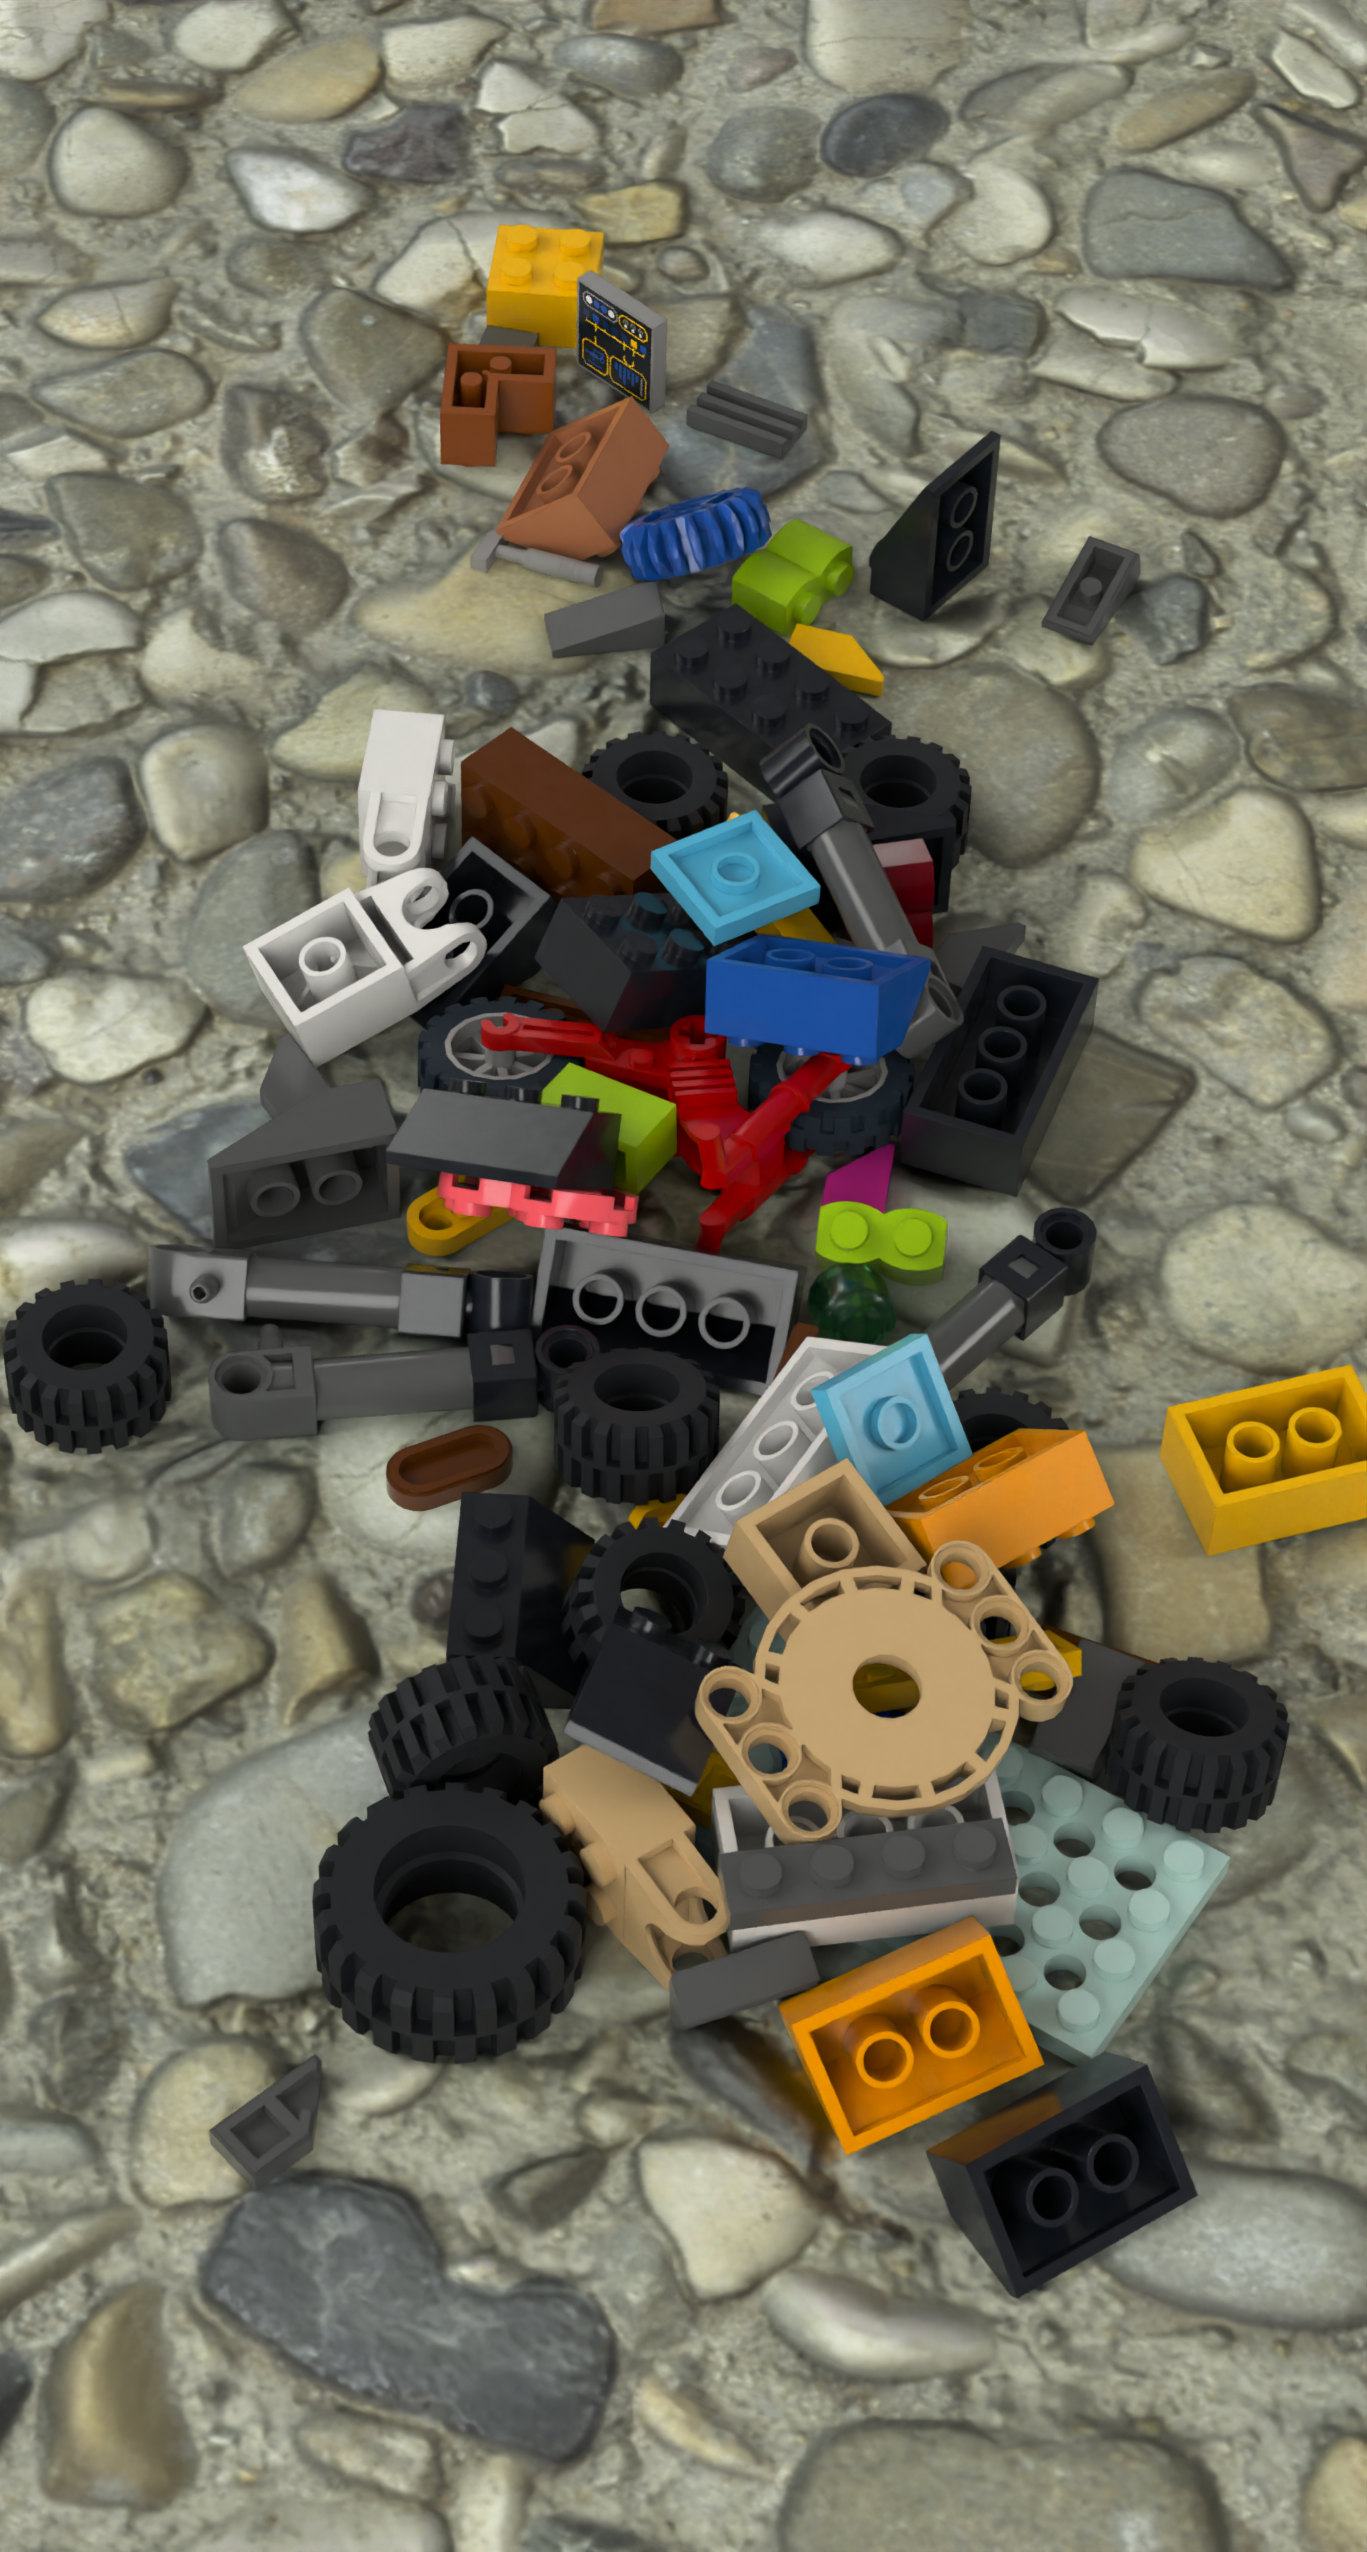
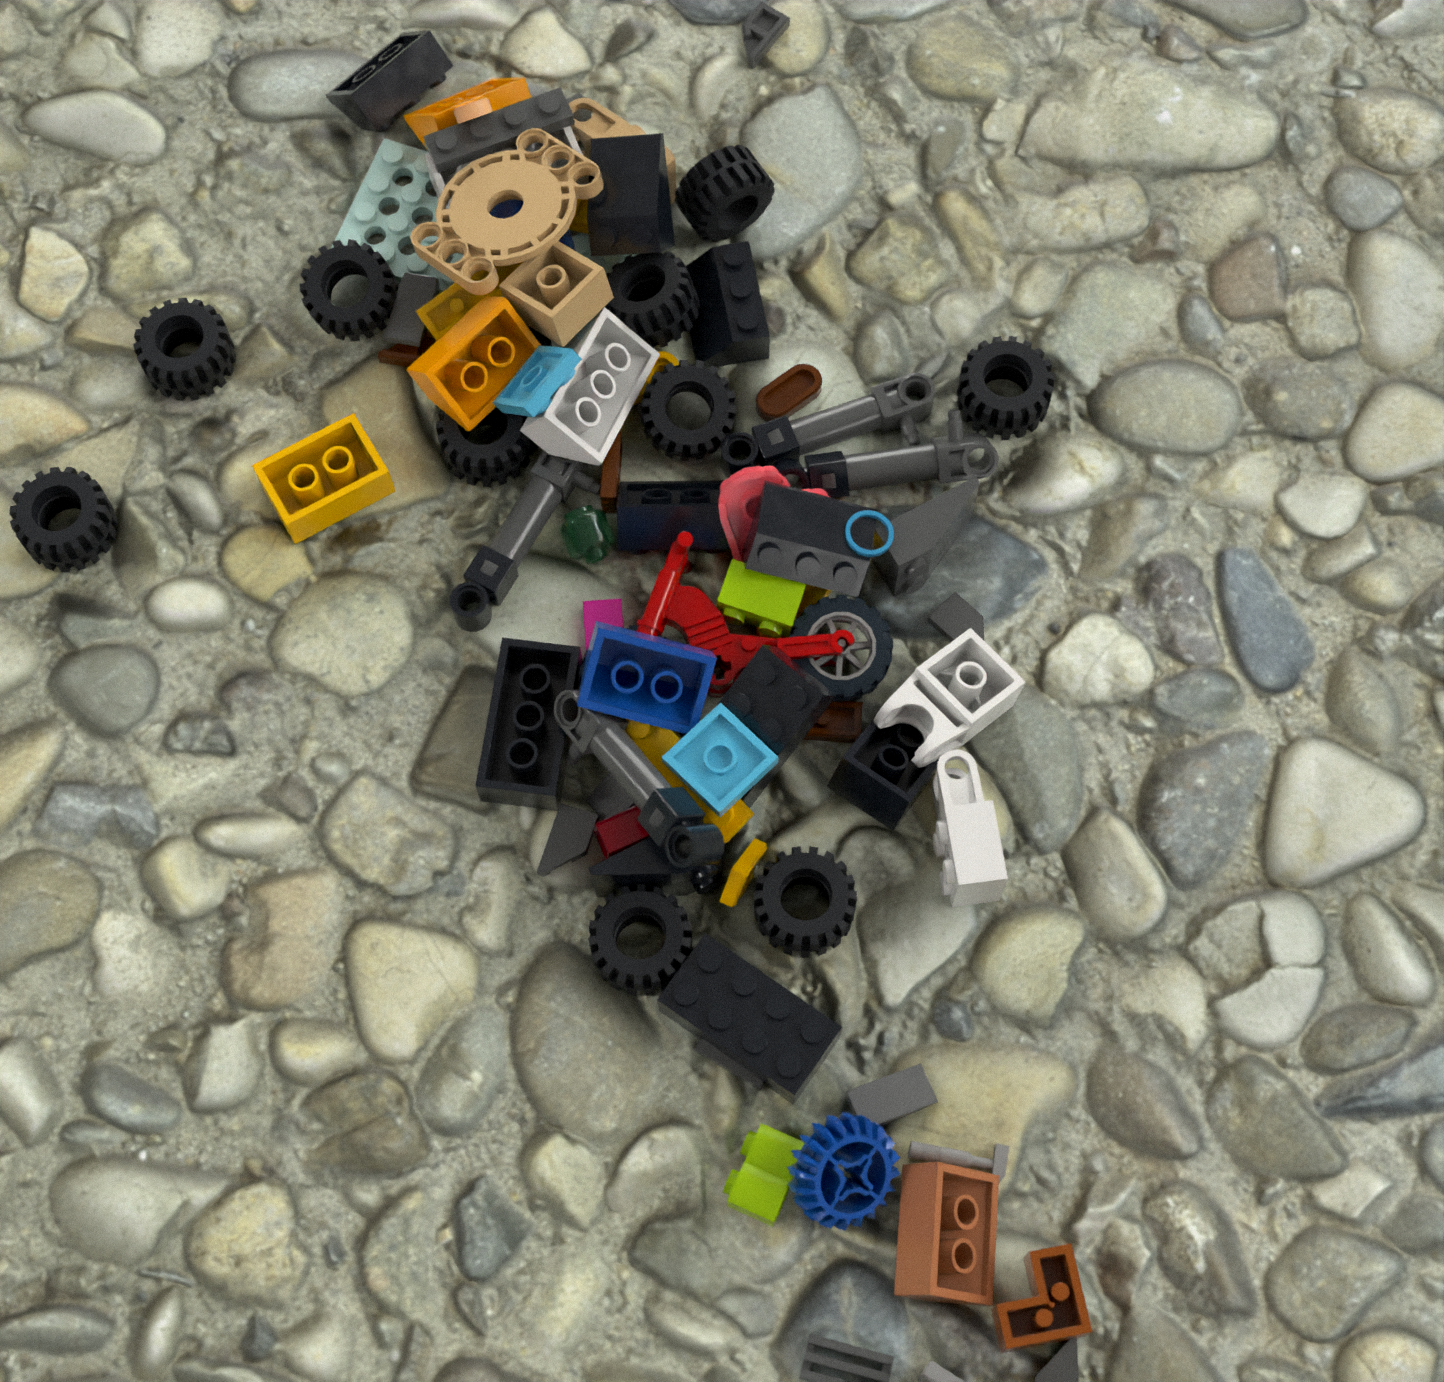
camera: 170 degrees right, 20 degrees up
black tyre [312,1782,587,2064] -> none
reddish brown brick [461,727,678,905] -> none
yellow tile [789,623,885,697] -> none
lime brick [815,1201,948,1286] -> none
black slope [869,431,1001,622] -> none
dark grey slope [1041,536,1141,645] -> none
none -> light nougat tile [453,98,493,124]
none -> dark azure piece [845,510,894,557]

